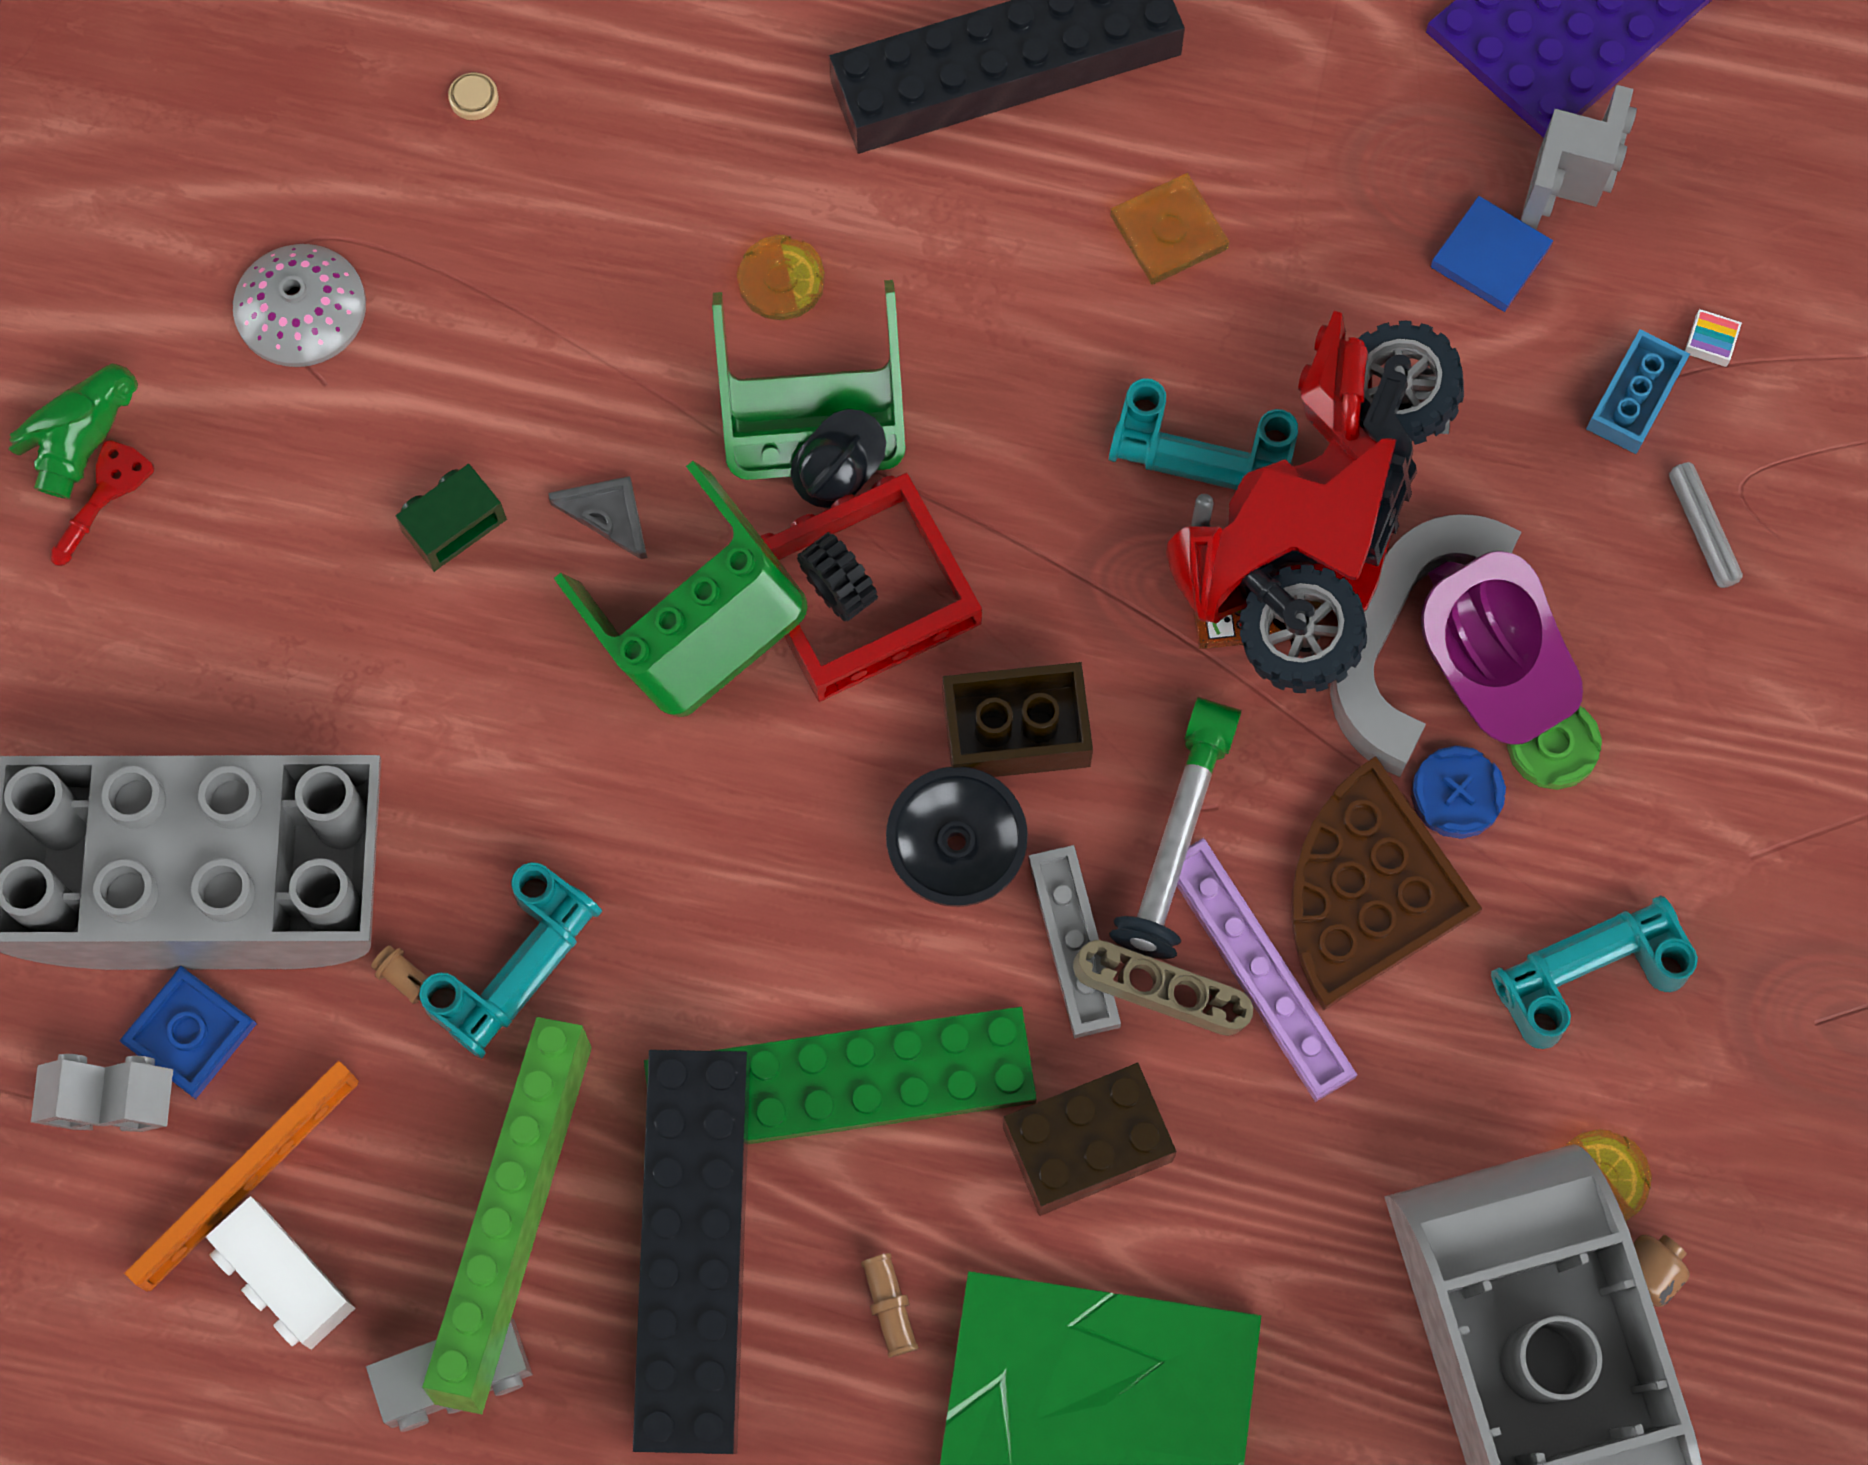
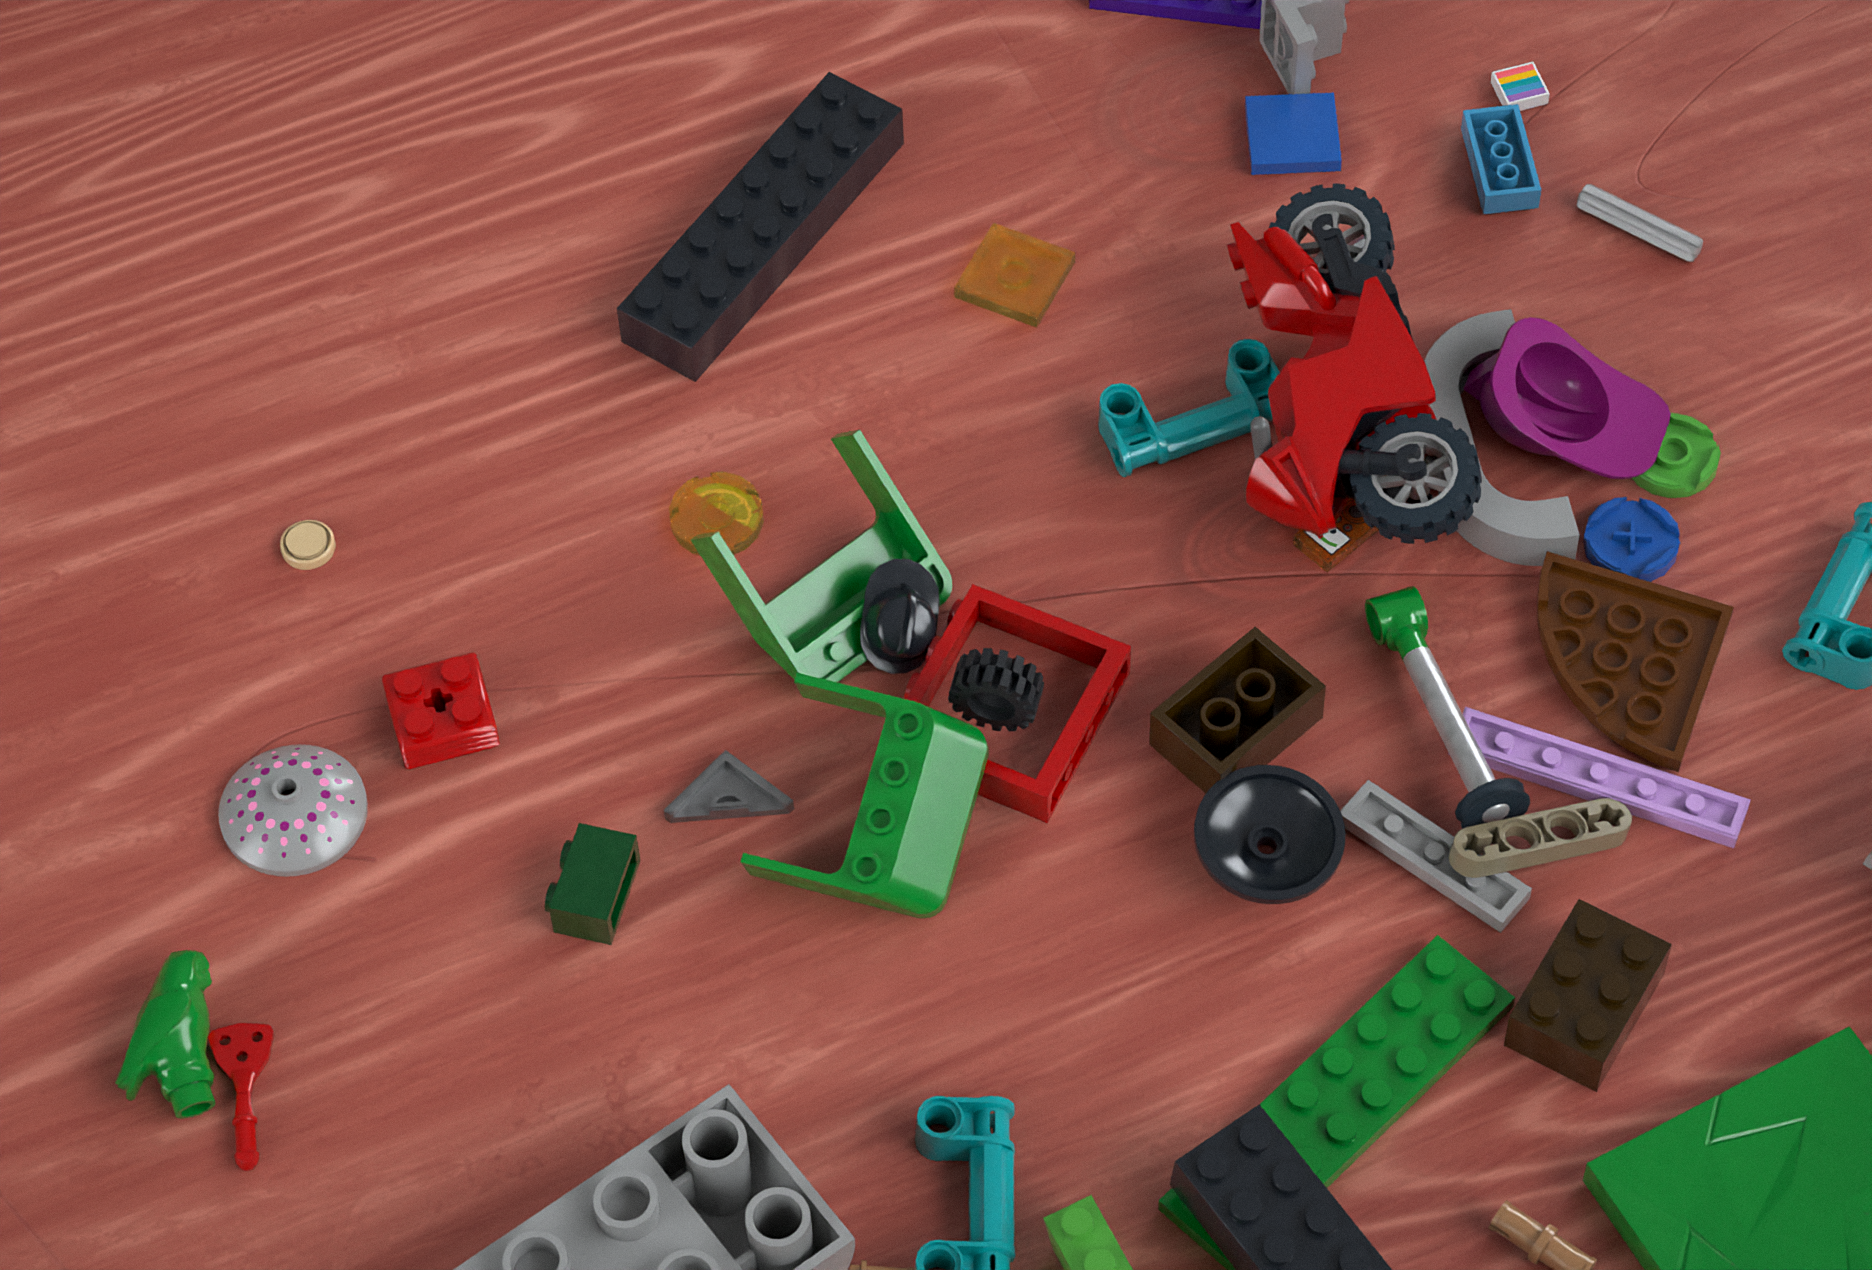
camera: 35 degrees left, 15 degrees down
none -> red brick [382,652,500,769]

